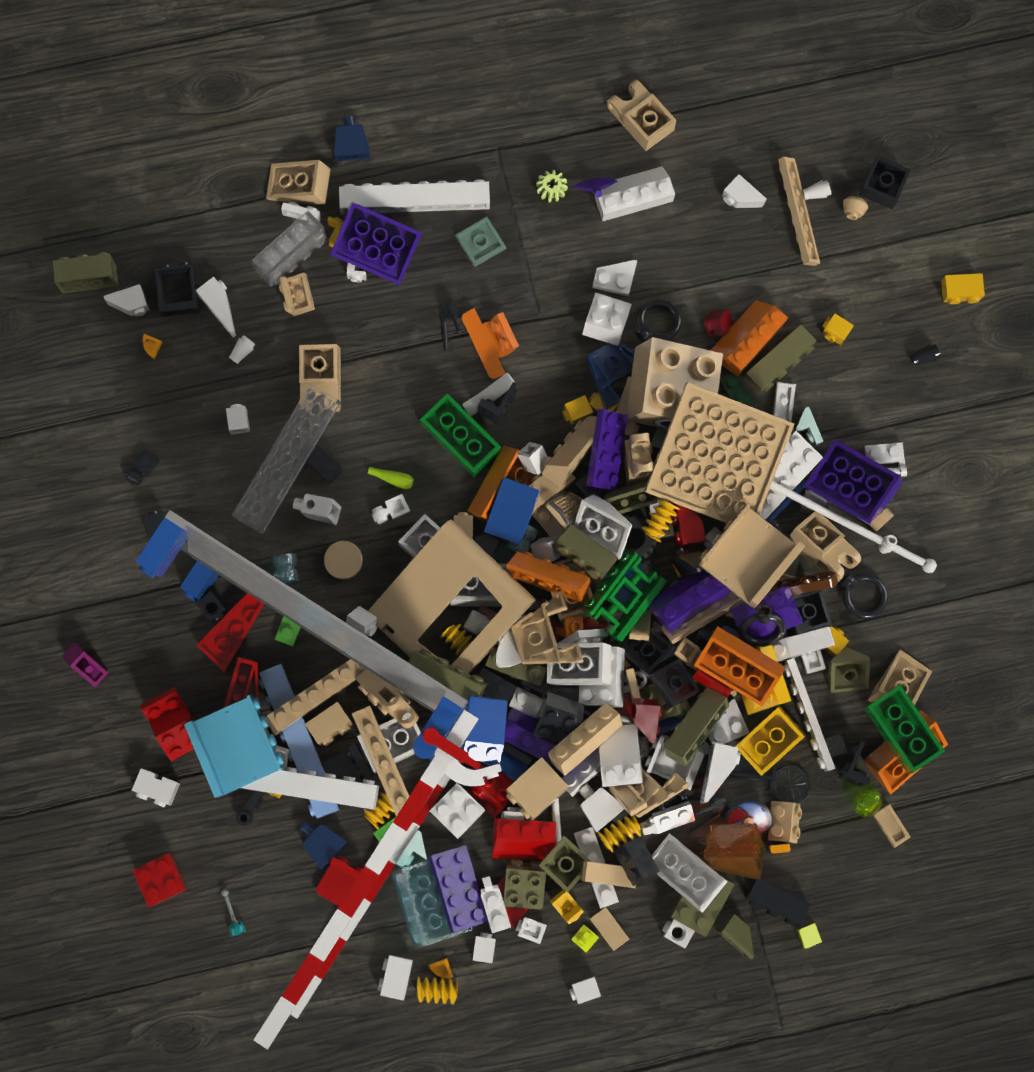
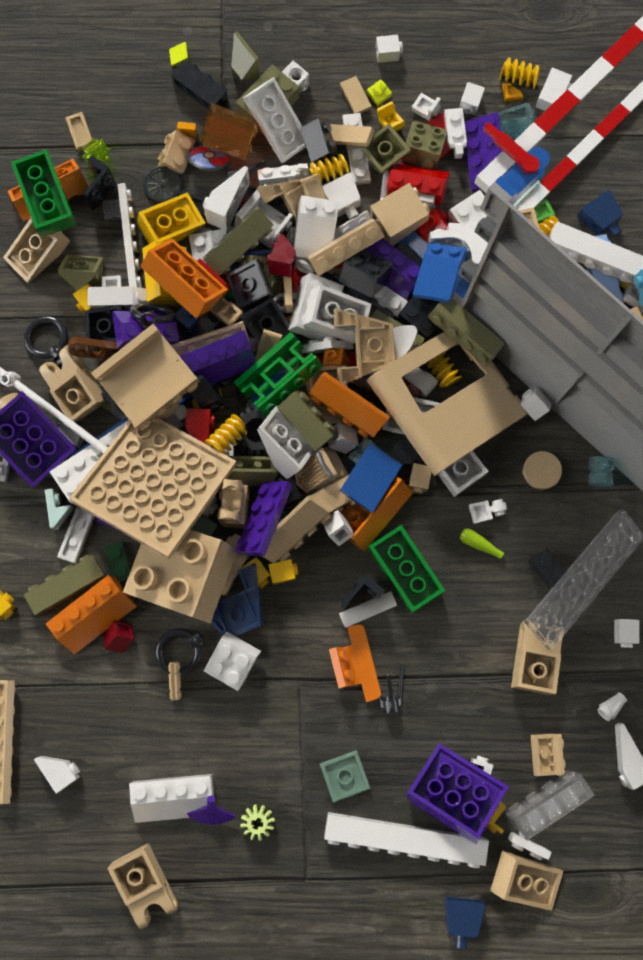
camera: 165 degrees left, 0 degrees up
white torso [293,494,341,525] -> none
red bracket [316,856,362,906] -> none
white wing [592,260,637,296] -> none
none -> tan axle [168,661,181,700]

